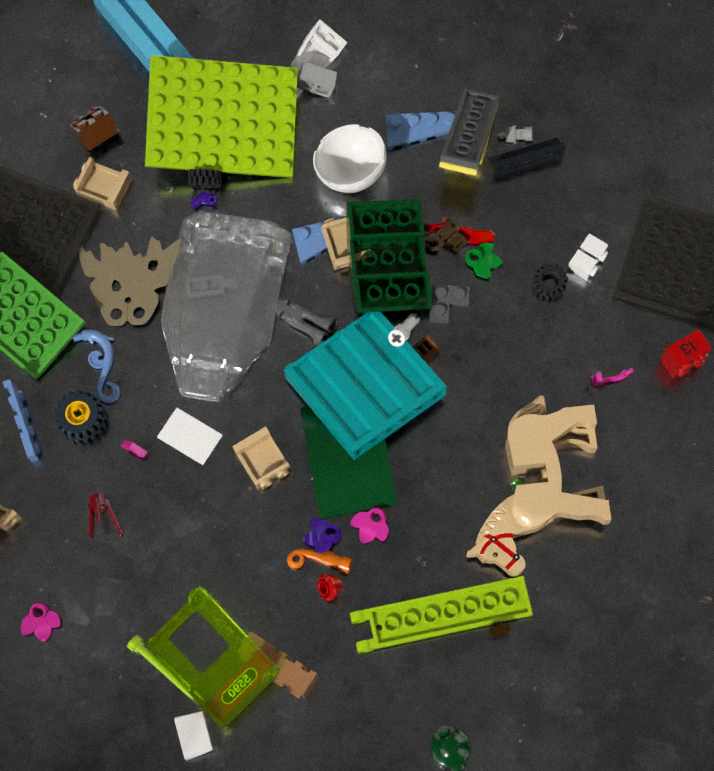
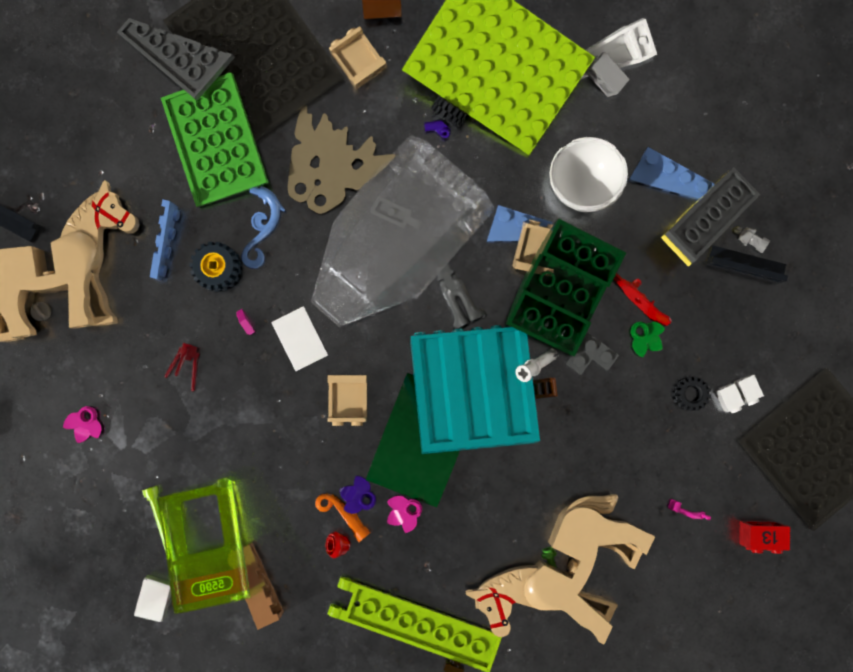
camera: 25 degrees right, 15 degrees up
dark brown piece [425,217,470,252] -> none

